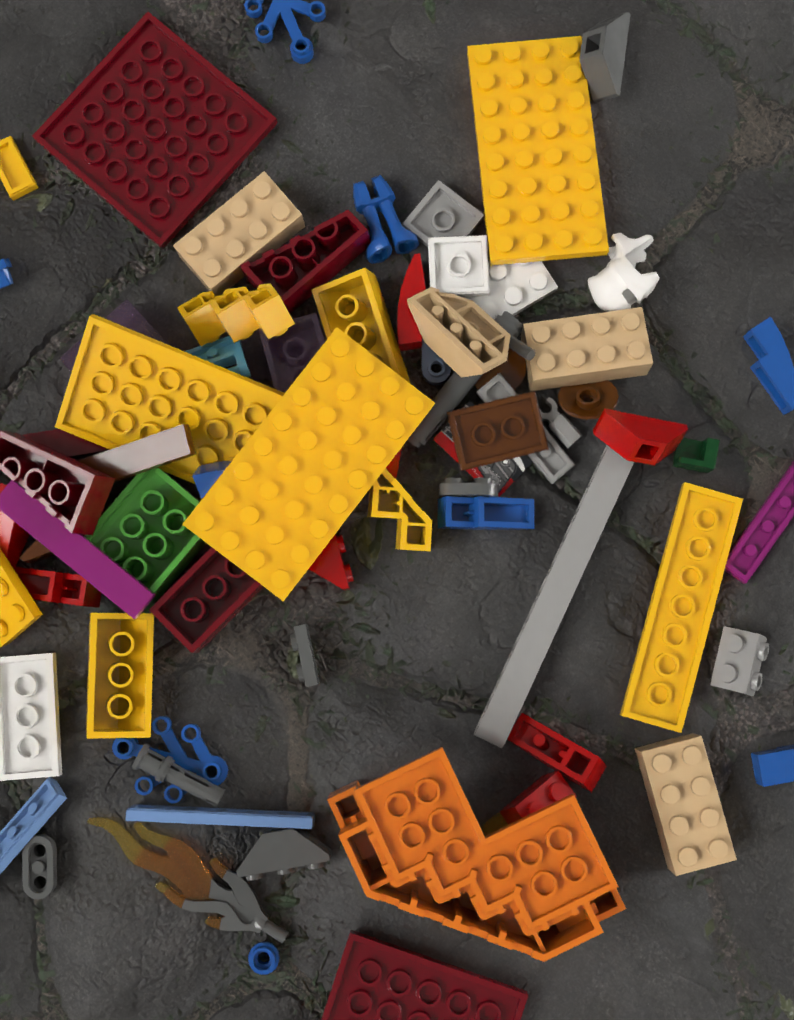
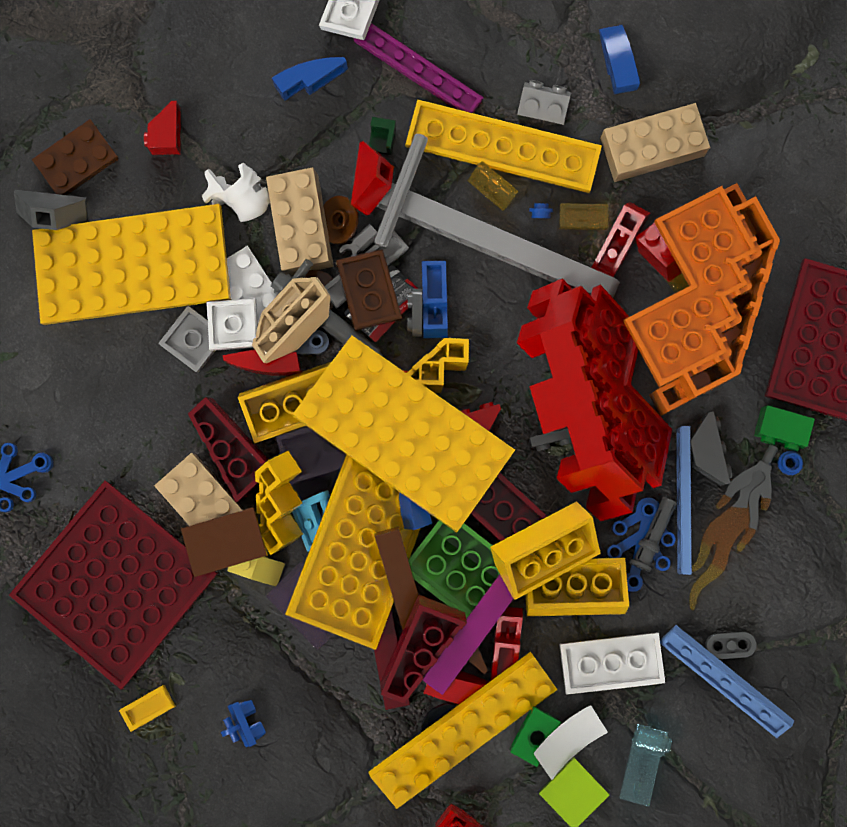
camera: 95 degrees left, 0 degrees up
blue piece [353,175,419,264] -> none
none -> reddish brown plate [32,119,119,195]
none -> red slope [144,101,181,155]
none -> reddish brown tile [181,507,268,577]
none -> light yellow slope [227,557,285,587]
none -> light grey axle [374,134,428,247]
none -> clear yellow plate [467,161,519,211]
none -> yellow slope [490,501,601,600]
none -> red brick [517,278,672,521]
none -> blue plate [529,203,553,218]
none -> clear yellow plate [559,203,608,230]
none -> green brick [754,405,815,451]

